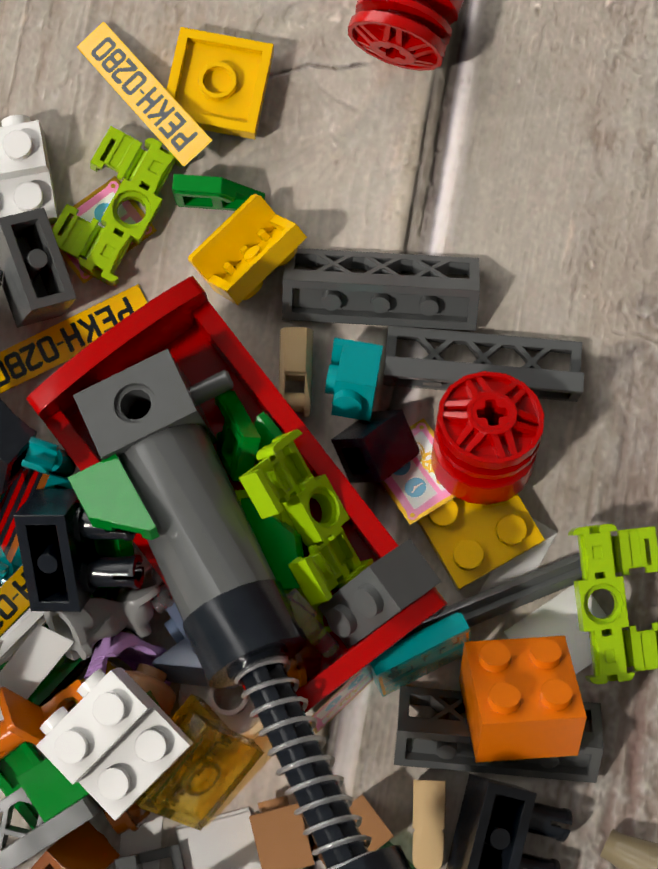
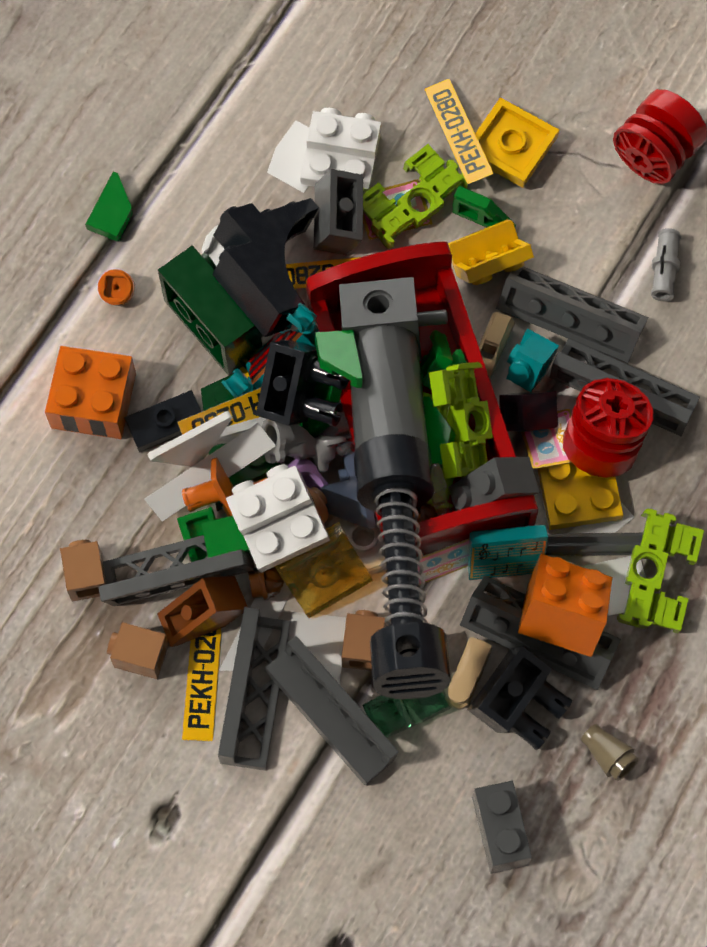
camera: 20 degrees right, 10 degrees down
none -> light grey pin [651,228,681,301]

